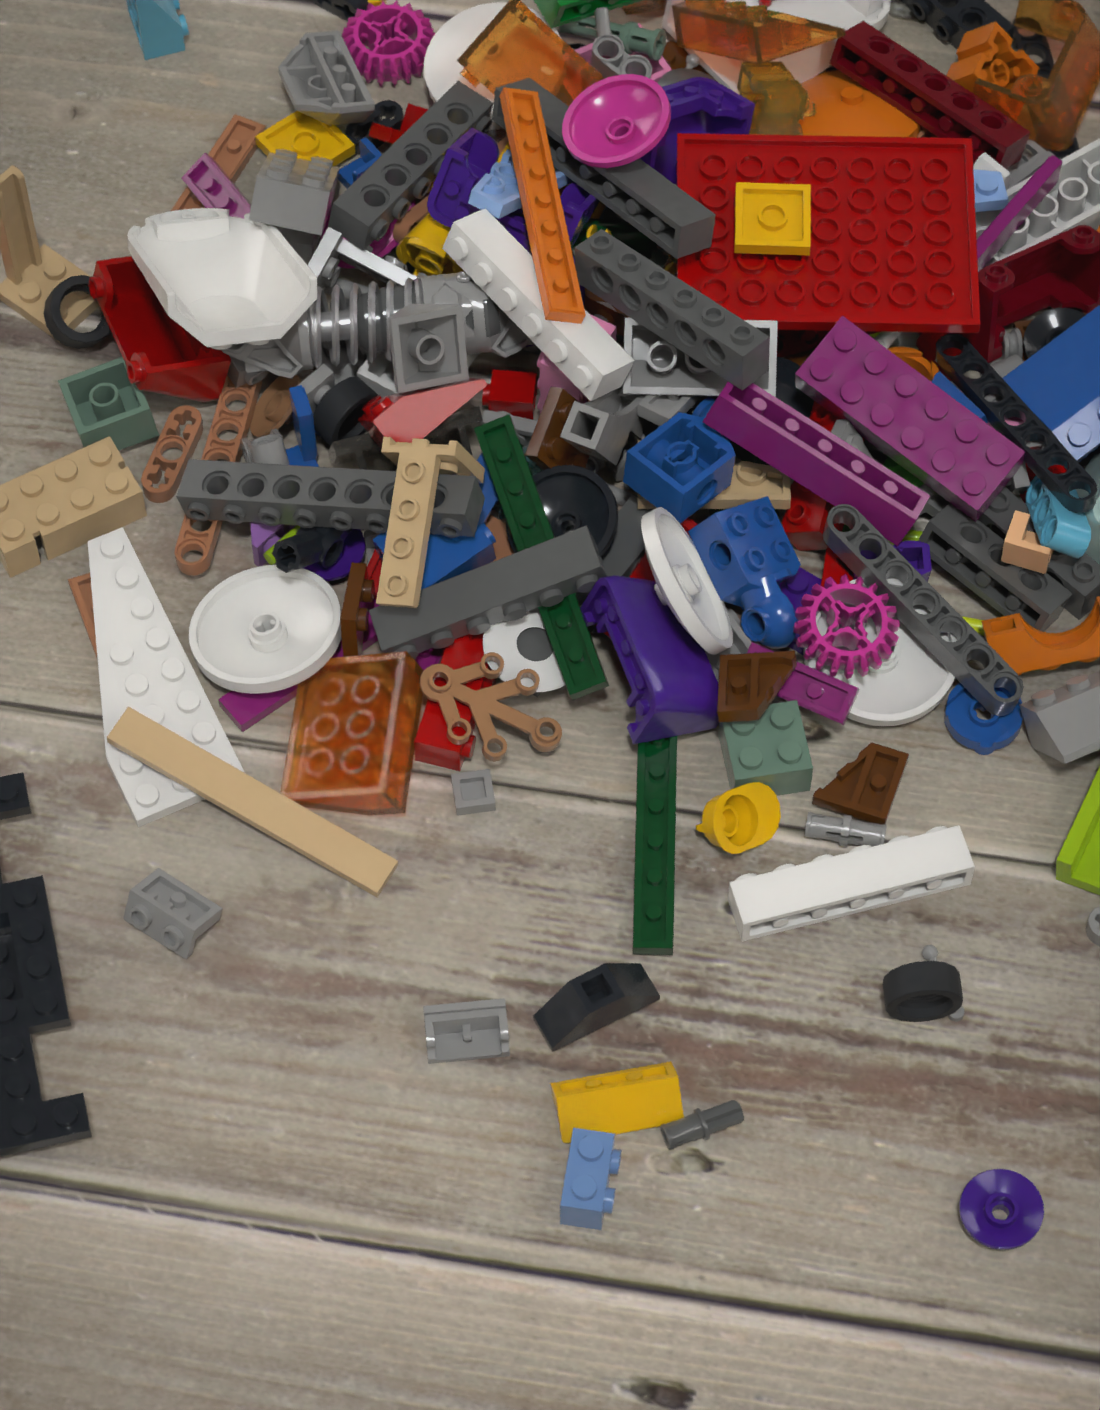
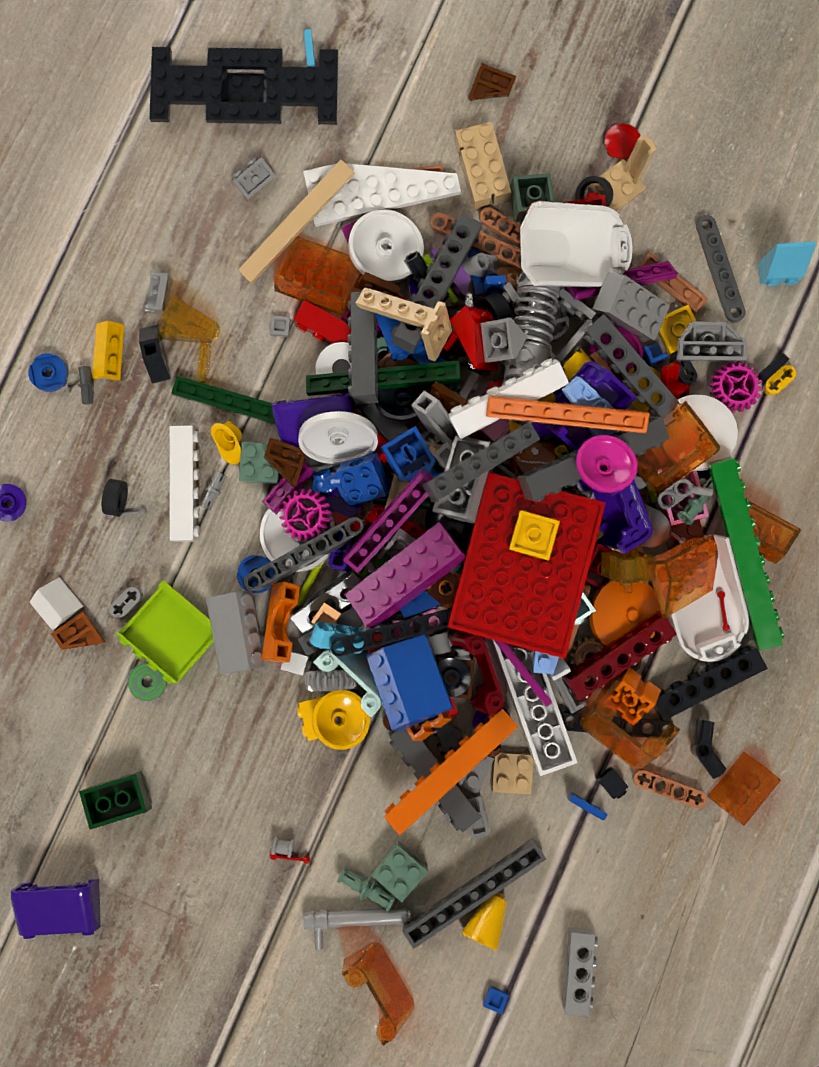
camera: 105 degrees right, 25 degrees up
medium nougat plant [420,652,562,762] -> none
medium blue brick [560,1128,621,1230] -> none
reddish brown wing [812,742,909,825] -> none
none -> blue plate [28,353,68,392]
none -> clear yellow slope [158,295,220,343]
none -> clear yellow tile [197,343,212,384]
none -> dark grey plate [696,215,746,323]

